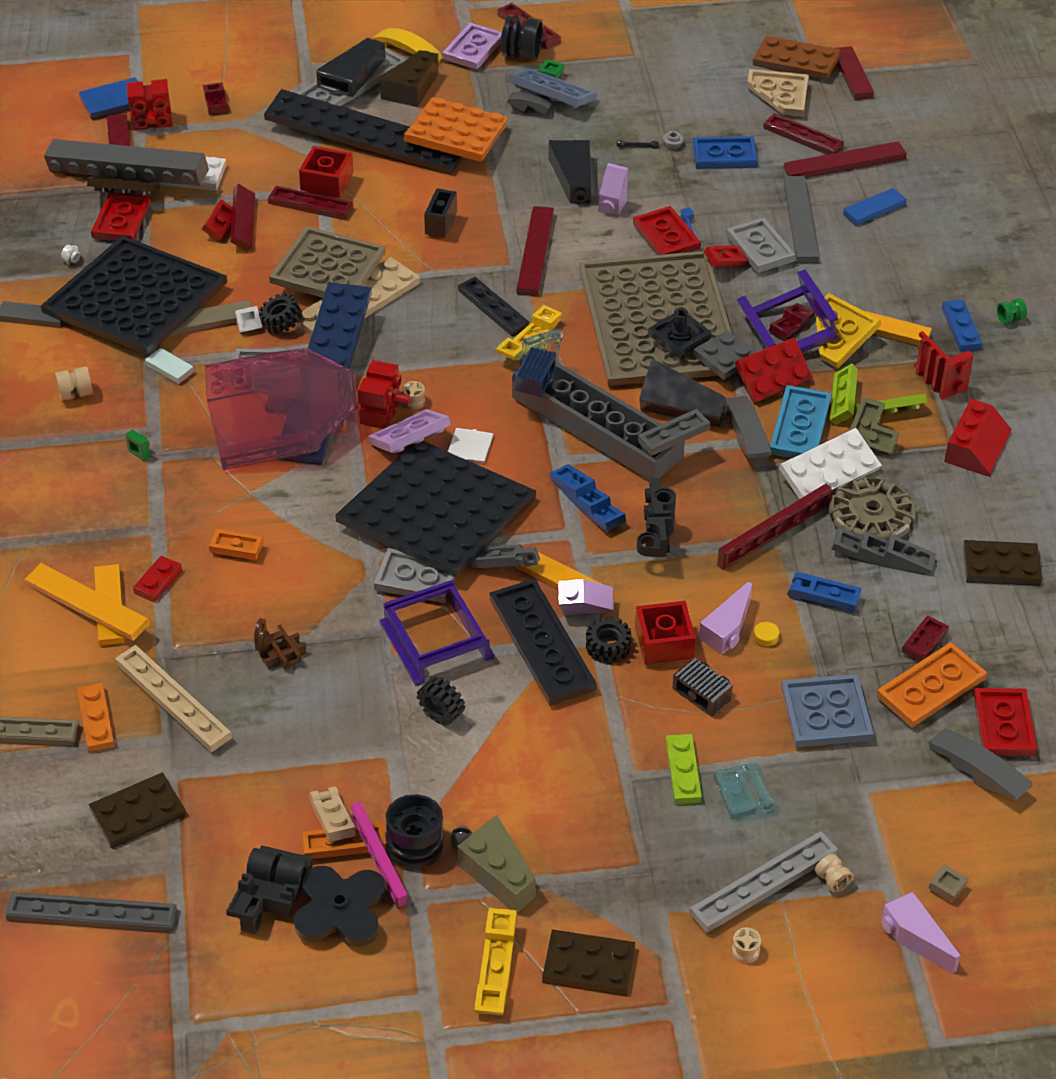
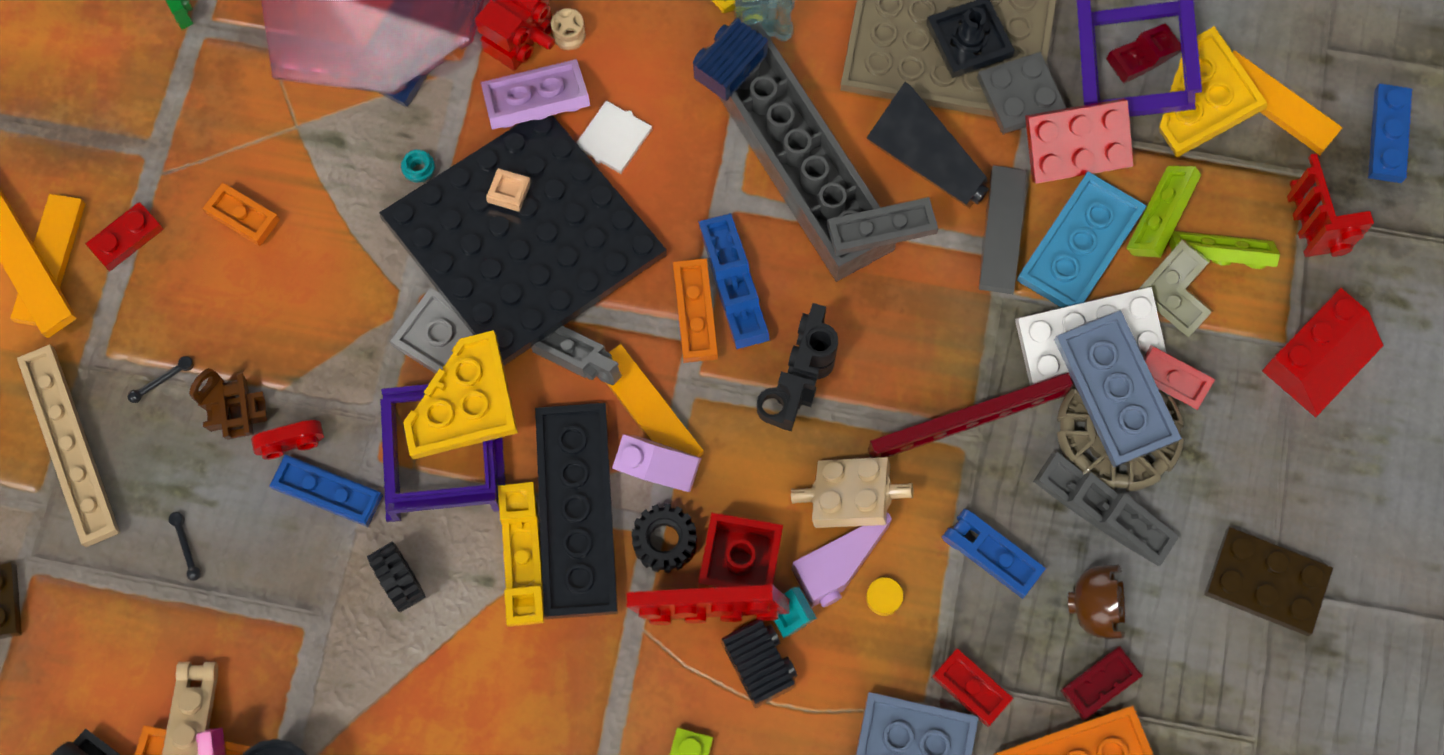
camera: 20 degrees right, 25 degrees up
none -> black hinge [127,356,194,403]
none -> black hinge [168,512,201,581]
none -> red plate [251,420,324,460]
none -> blue tile [270,455,383,527]
none -> teal plate [401,150,435,183]
none -> yellow plate [403,330,518,460]
none -> light nougat tile [486,168,531,212]
none -> yellow slope [498,482,544,627]
none -> red plate [626,585,789,625]
none -> orange plate [673,258,718,363]
none -> teal tile [774,587,817,638]
none -> tan plate [791,457,914,528]
none -> red plate [932,648,1014,728]
none -> sand blue plate [1054,310,1182,468]
none -> reddish brown cylinder [1068,565,1125,639]
none -> plate [1144,345,1215,410]

